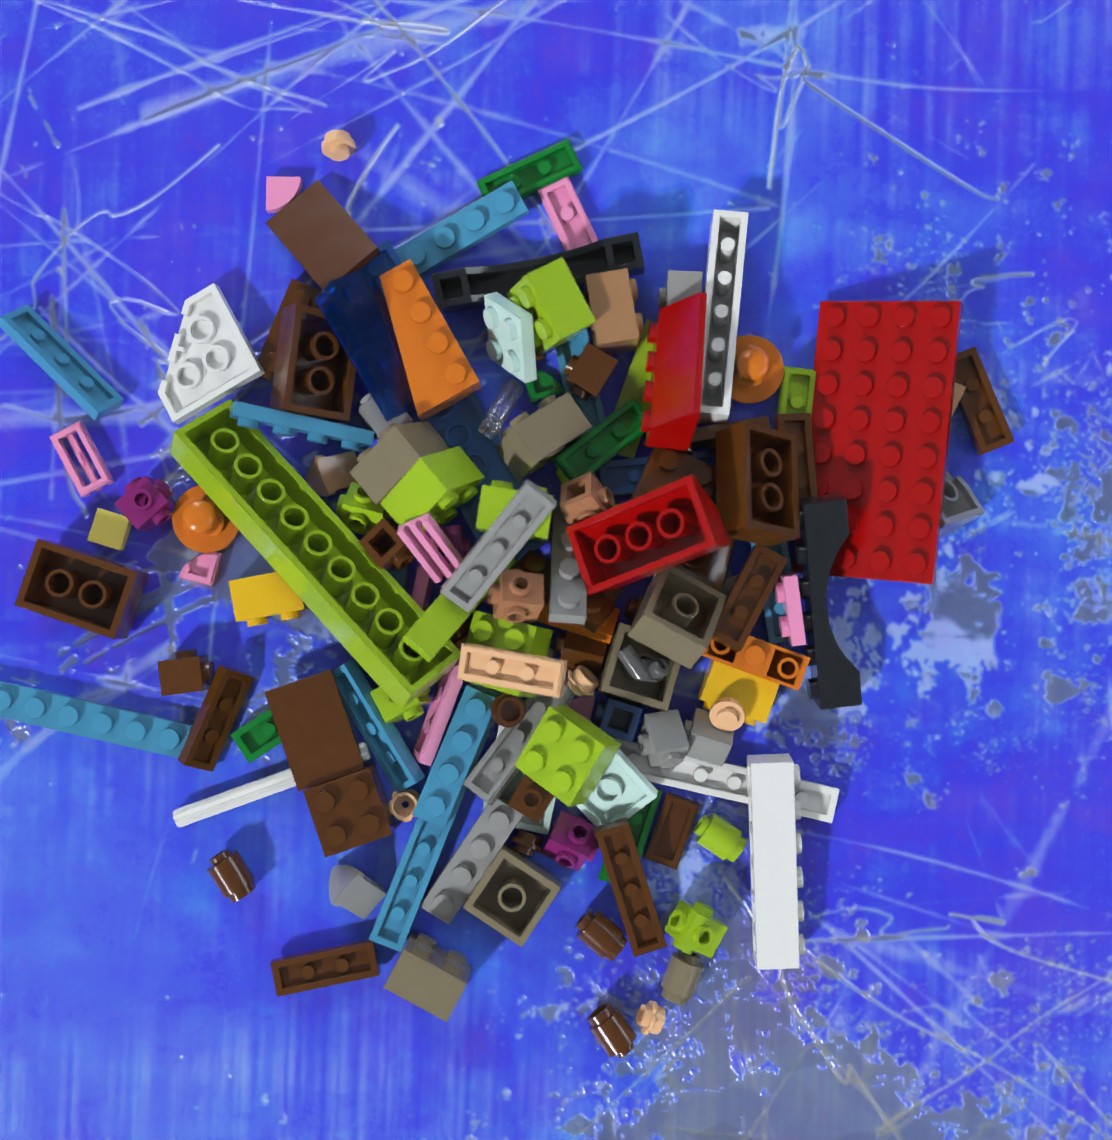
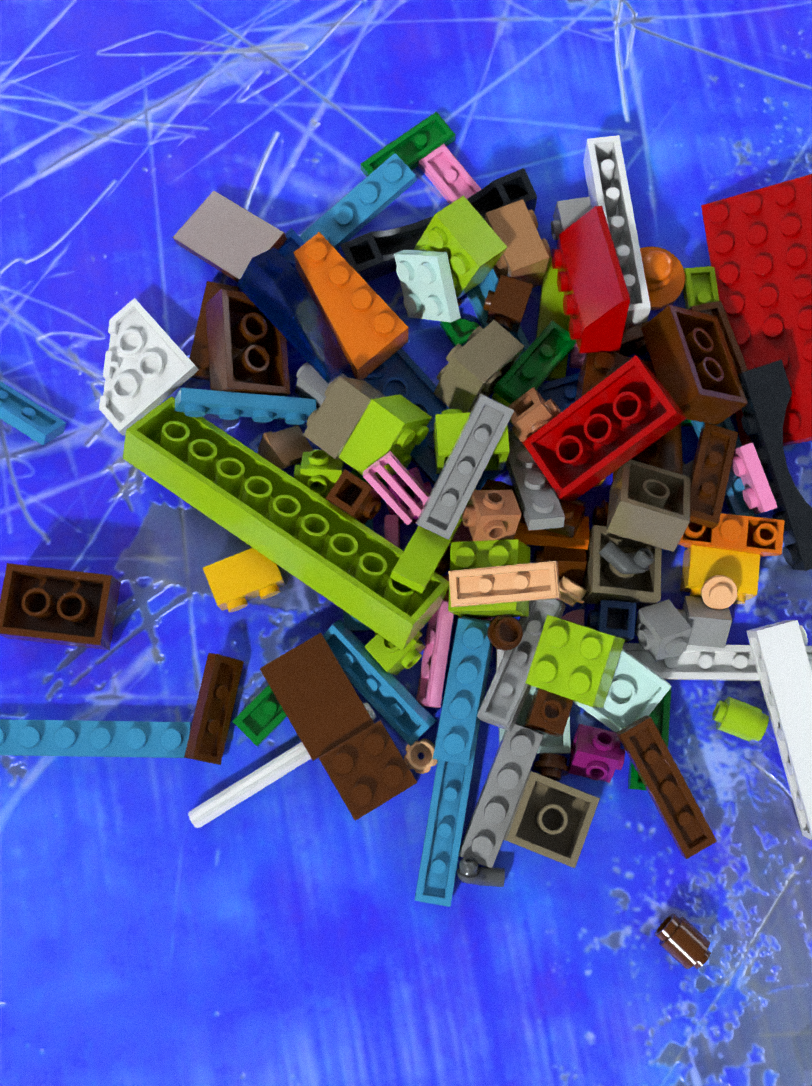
camera: 15 degrees left, 10 degrees down
bright pink tile [49,421,115,498] -> none
light yellow tile [87,508,132,551] -> none
magenta brick [114,476,176,532] -> none
reddish brown brick [157,650,215,696] -> none
orange plate [172,485,241,553] -> none
bright pink tile [179,552,224,586] -> none
reddish brown brick [207,848,256,903] -> none
bright pink tile [266,176,303,214] -> none
reddish brown plate [270,939,381,997] -> none
light nougat plate [321,130,356,161] -> none
light grey tile [329,865,387,920] -> none
dark tan brick [383,932,472,1022] -> none
clear axle [479,379,523,439] -> none
reddish brown brick [575,909,628,961] -> none
light nougat plate [636,1000,666,1035] -> none
reddish brown tile [644,791,700,870] -> none
dark tan brick [660,951,705,1006] -> none
lime brick [664,899,728,959] -> none
none -> dark grey arm [457,857,505,887]

